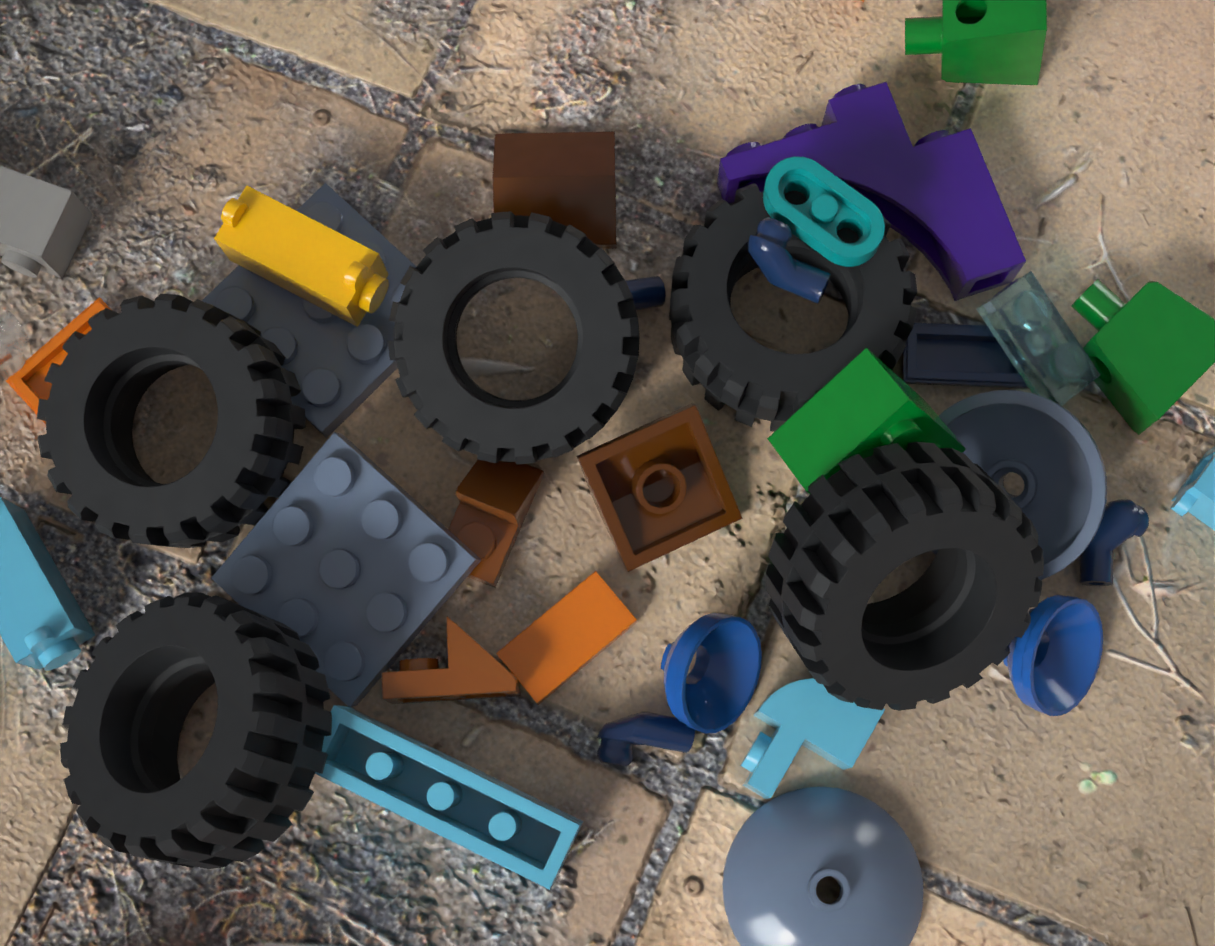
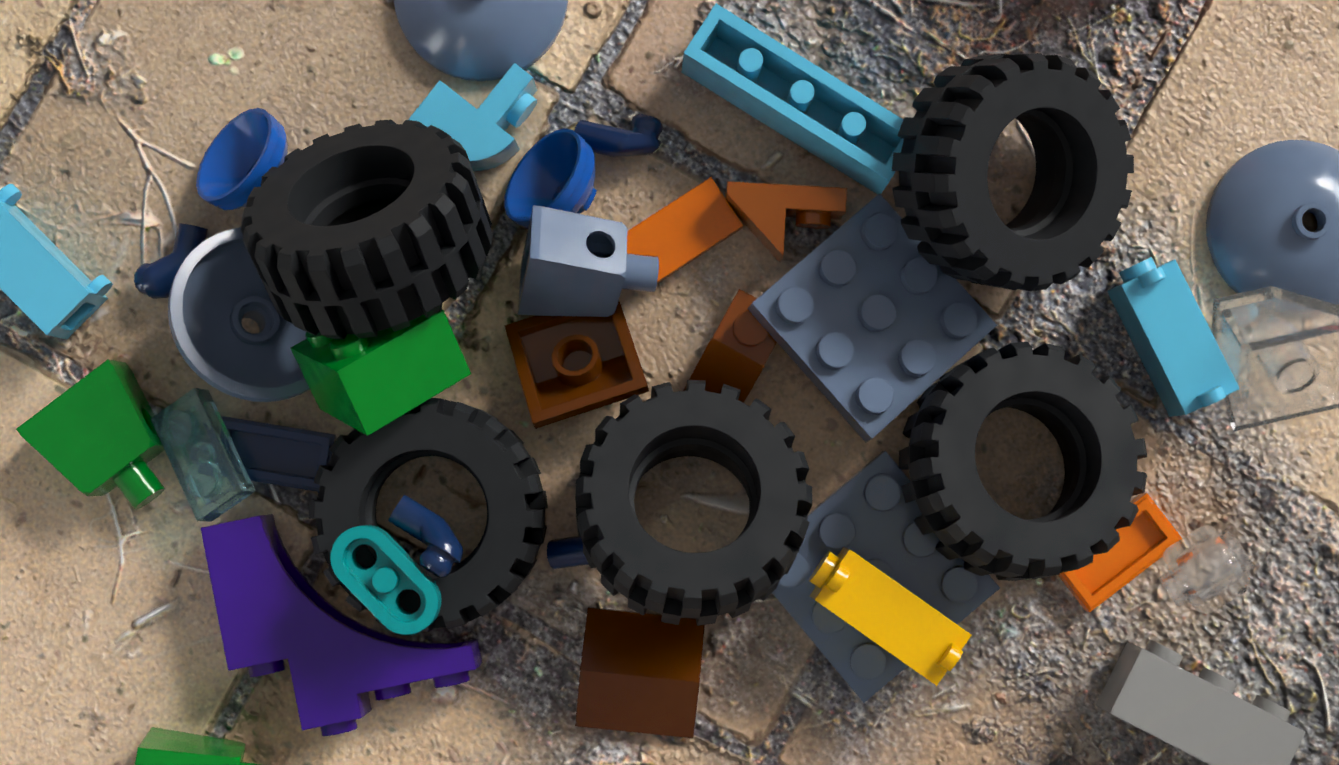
camera: 175 degrees left, 10 degrees up
none -> sand blue torso [518,205,659,317]

